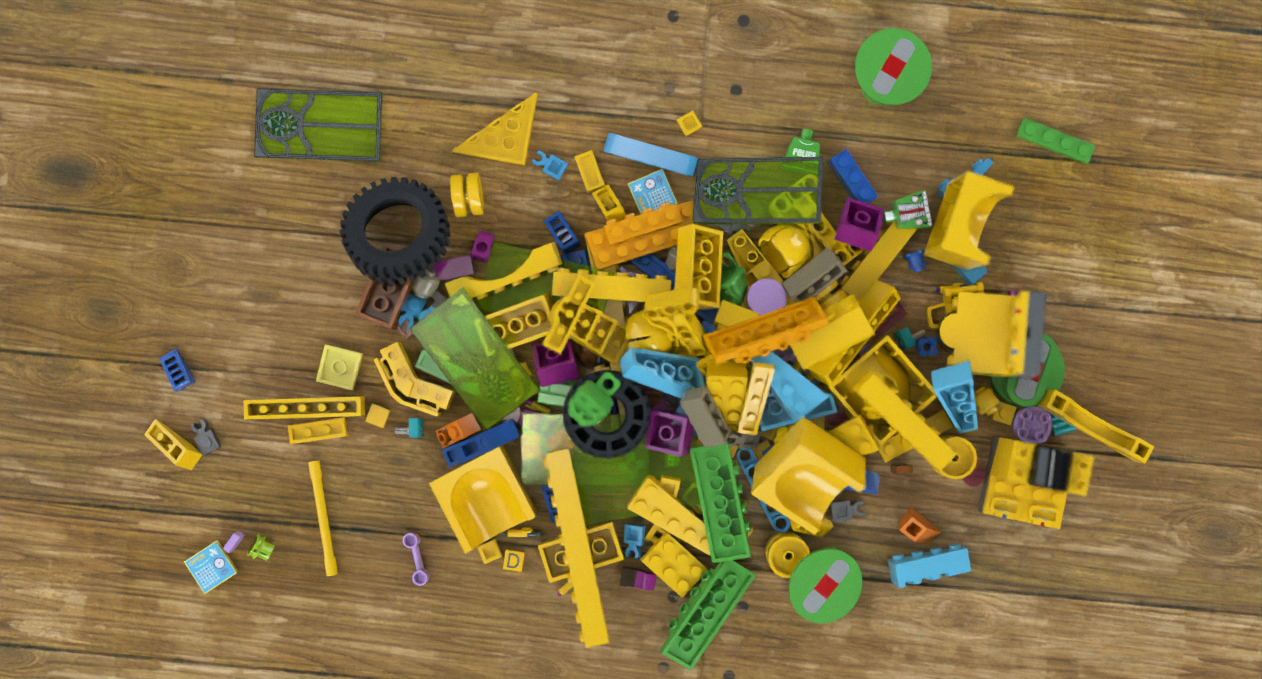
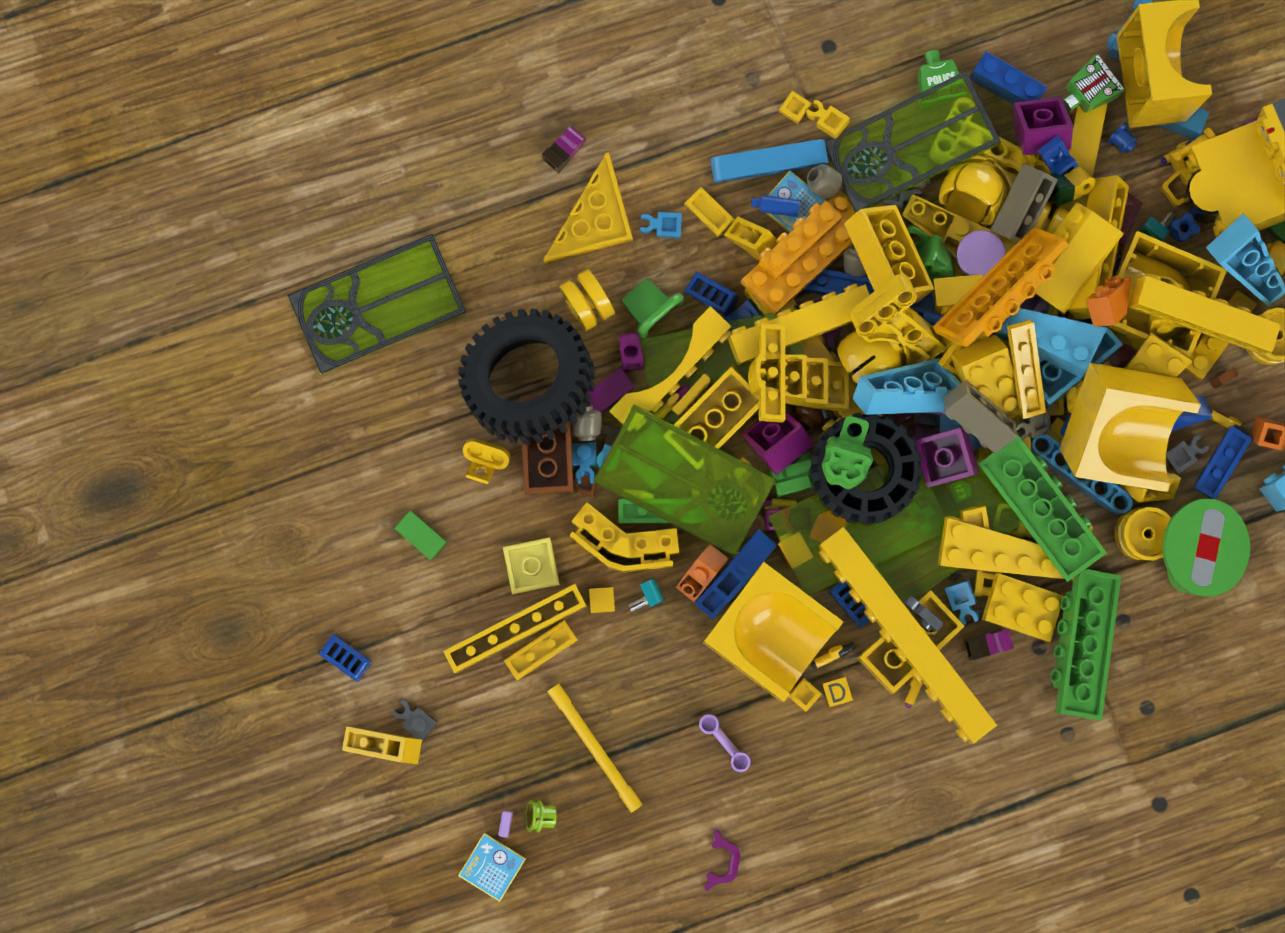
camera: 20 degrees left, 5 degrees down
none -> bright green tile [394,510,447,560]
none -> yellow bracket [463,438,511,484]
none -> leg [542,126,586,174]
none -> bright green piece [622,278,684,338]
none -> yellow piece [655,384,690,419]
none -> yellow tile [672,373,712,416]
none -> magenta helmet [704,829,740,891]
none -> blue cylinder [751,195,800,217]
none -> yellow plate [806,100,850,139]
none -> dark tan head [807,164,843,199]
none -> flat silver plate [903,595,944,632]
none -> blue slope [1038,136,1079,176]
none -> leg [1049,167,1096,206]
none -> orange slope [1086,276,1131,327]
none -> blue plate [1192,426,1253,500]
none -> yellow piece [1210,410,1251,436]

